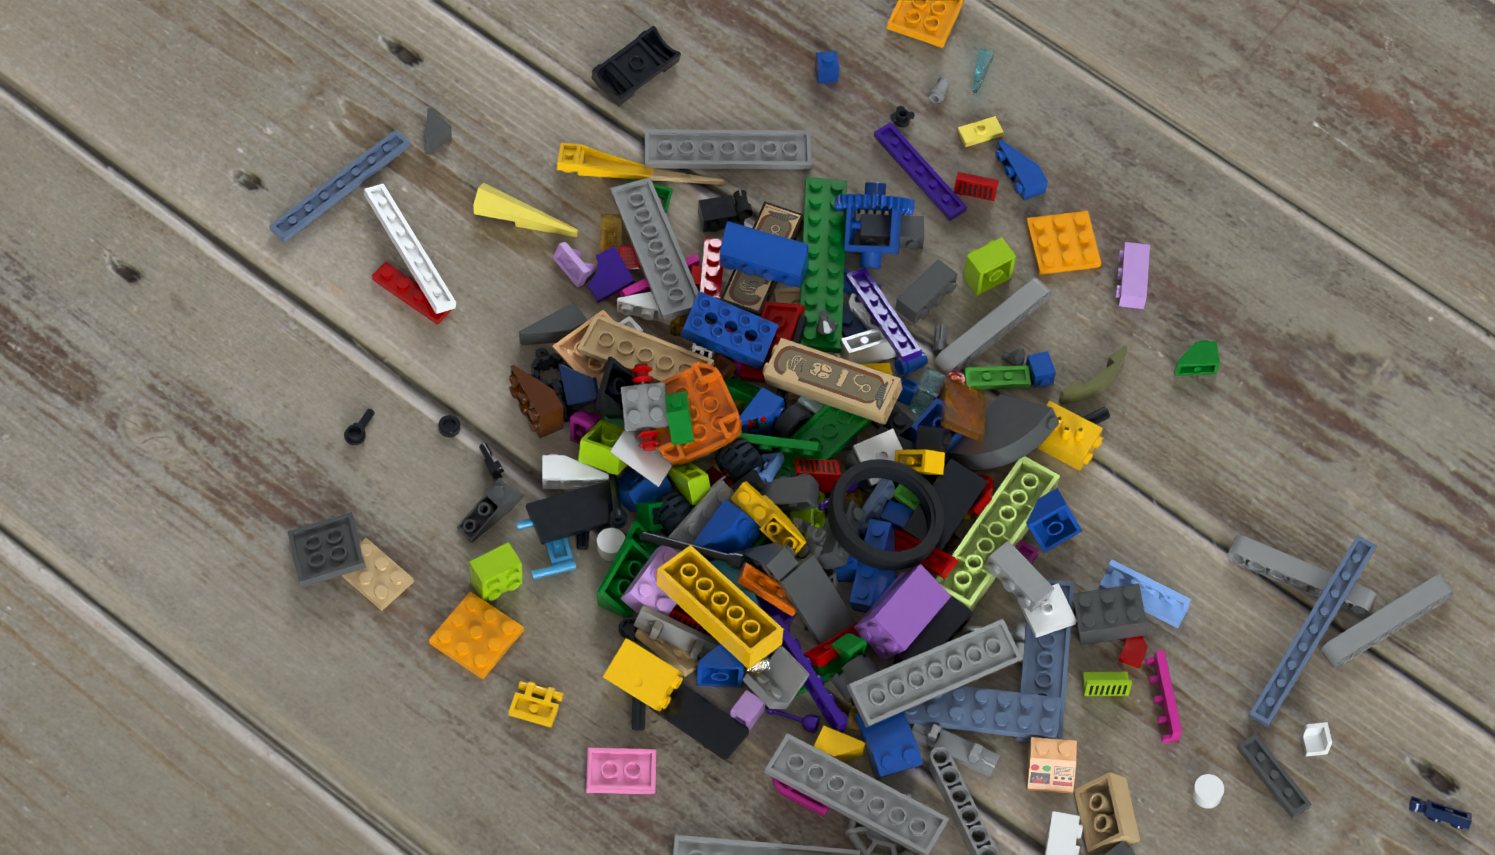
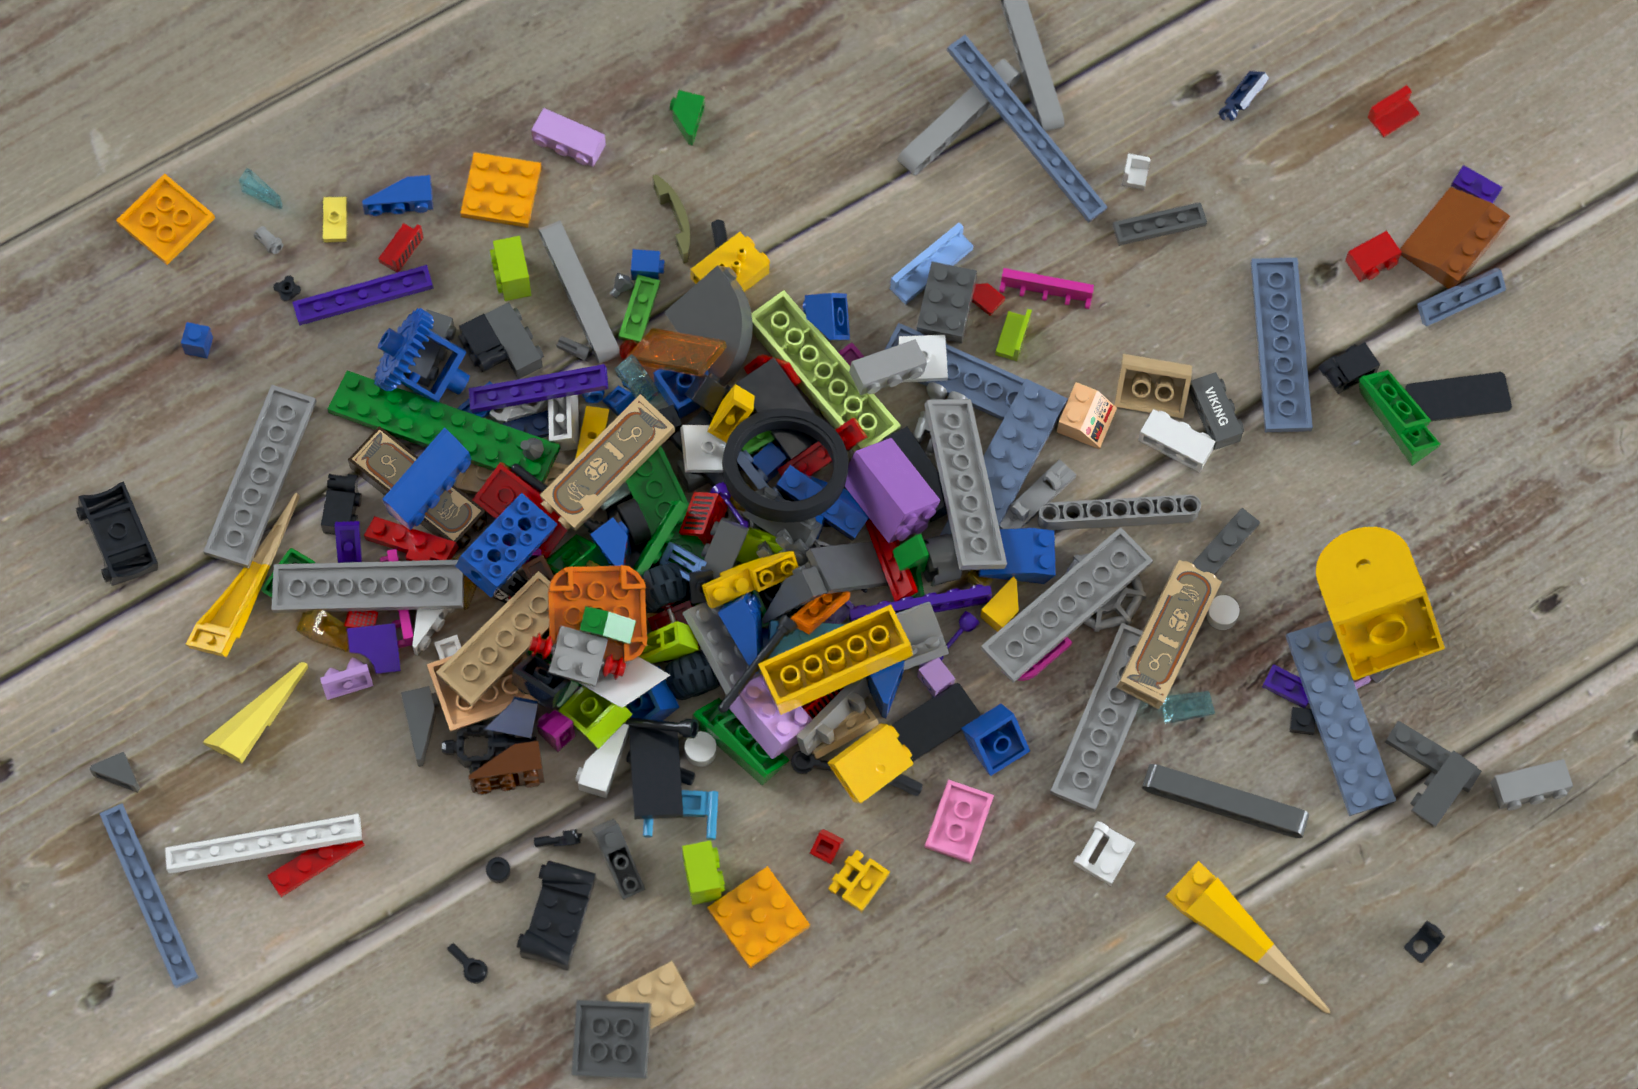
camera: 70 degrees left, 10 degrees up
green brick [636,500,664,534] -> none
white piece [1192,774,1224,809] -> none
none -> dark purple plate [335,521,362,563]
none -> black hinge [458,314,509,372]
none -> black piece [517,860,597,970]
none -> red slope [809,829,844,864]
none -> blue slope [961,704,1030,776]

